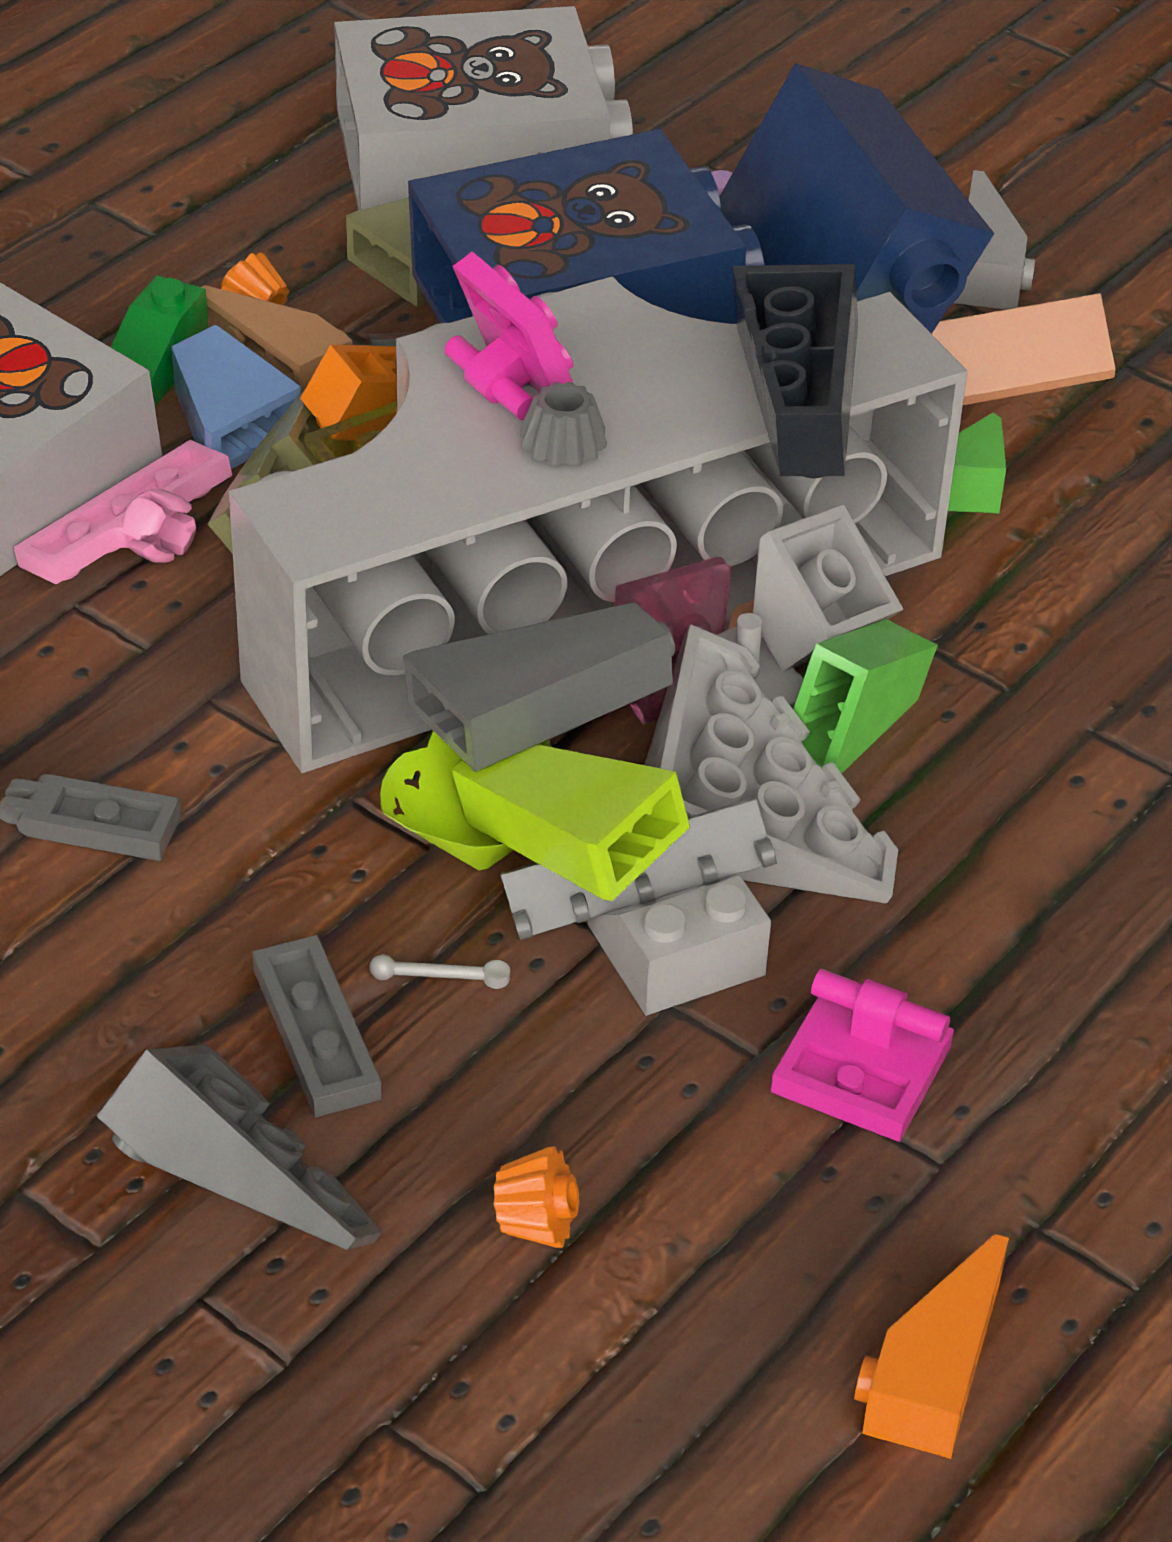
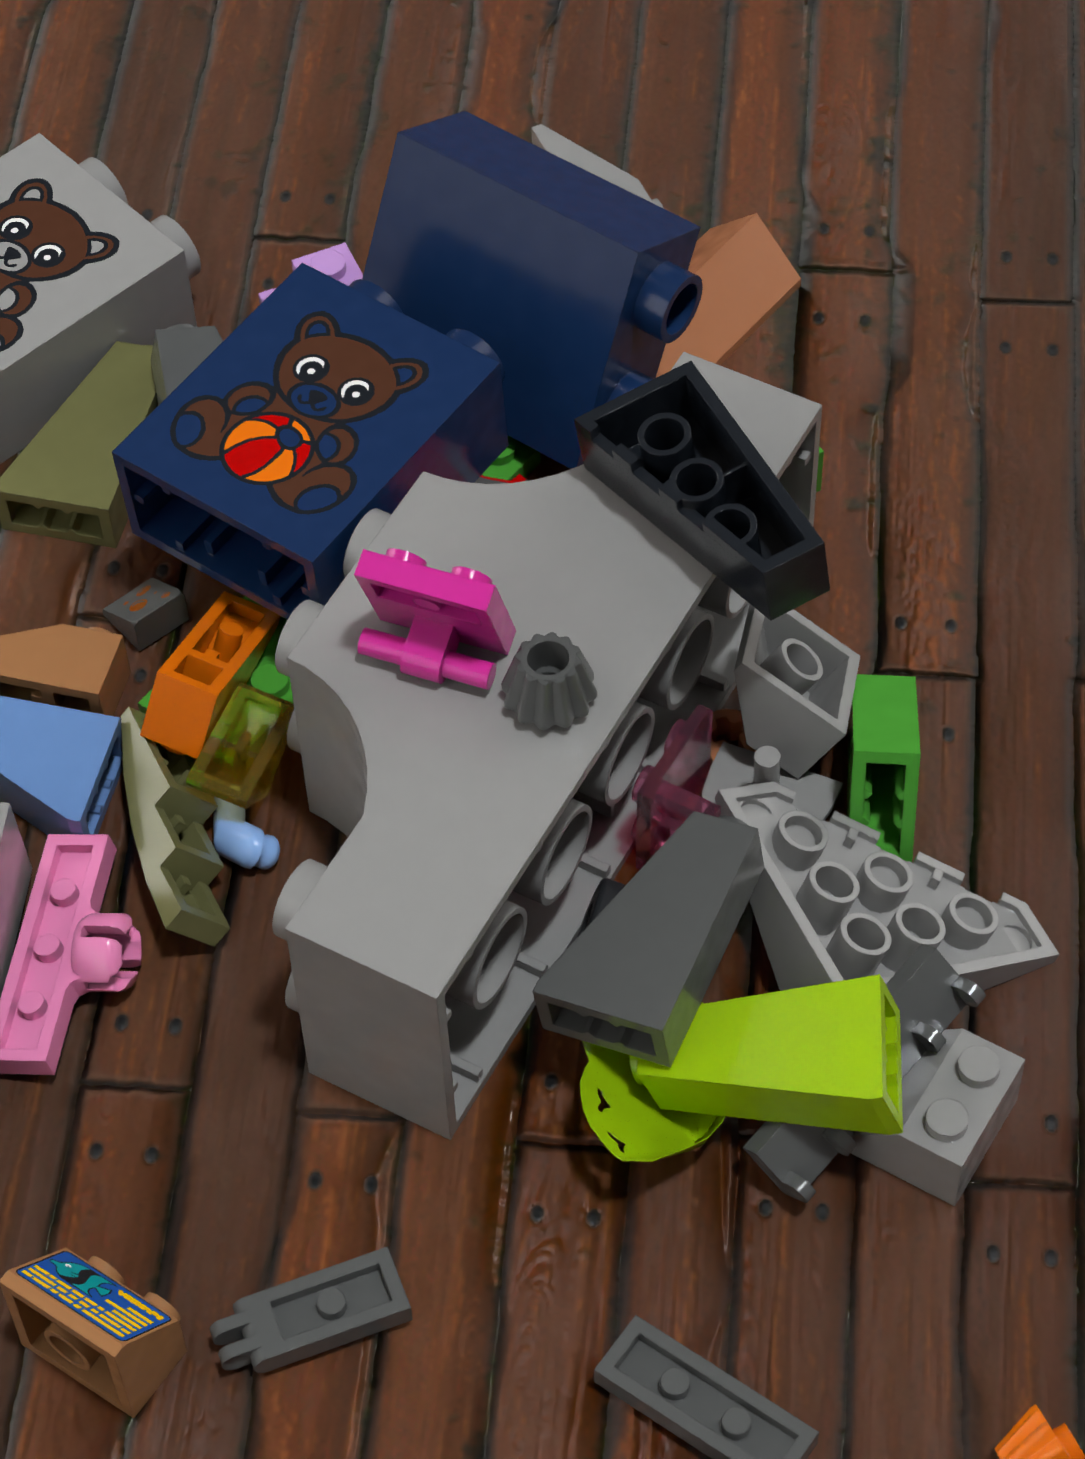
camera: 30 degrees left, 10 degrees up
light grey hinge [369,954,510,989] -> none

